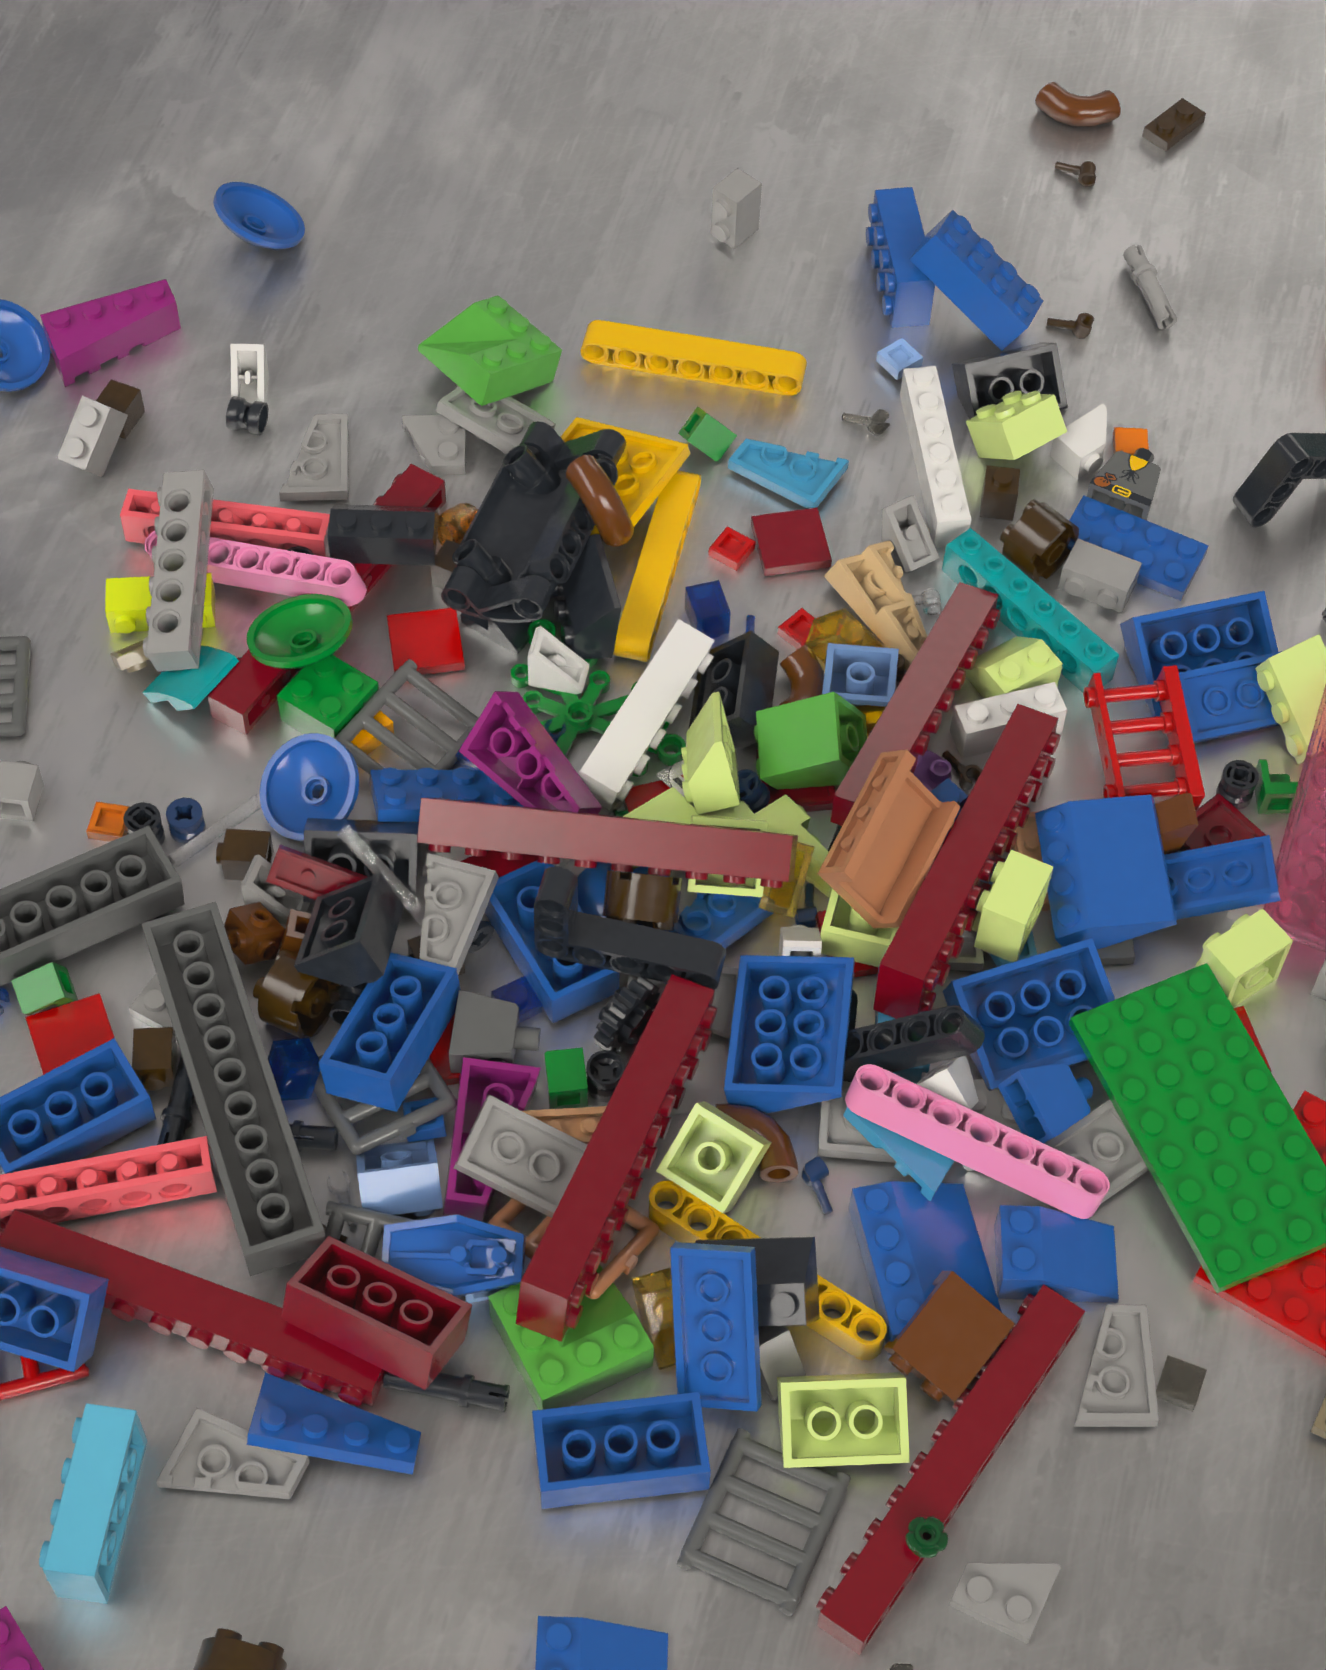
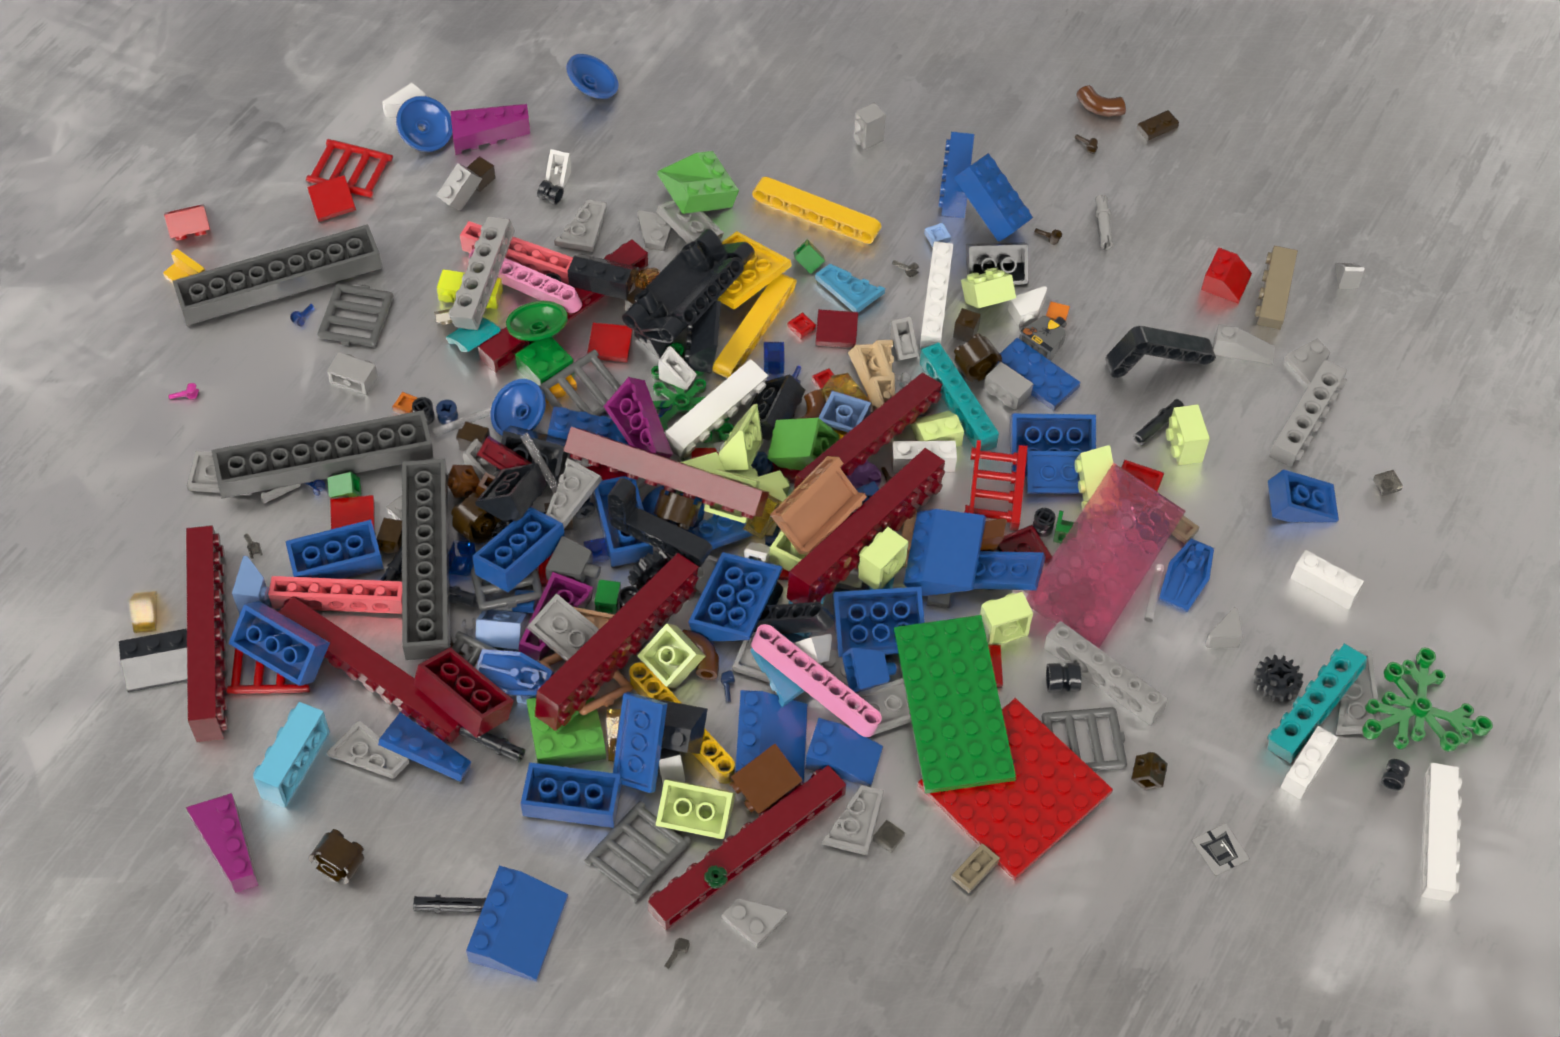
camera: 15 degrees right, 0 degrees up
reddish brown cylinder [566,455,634,547] -> none

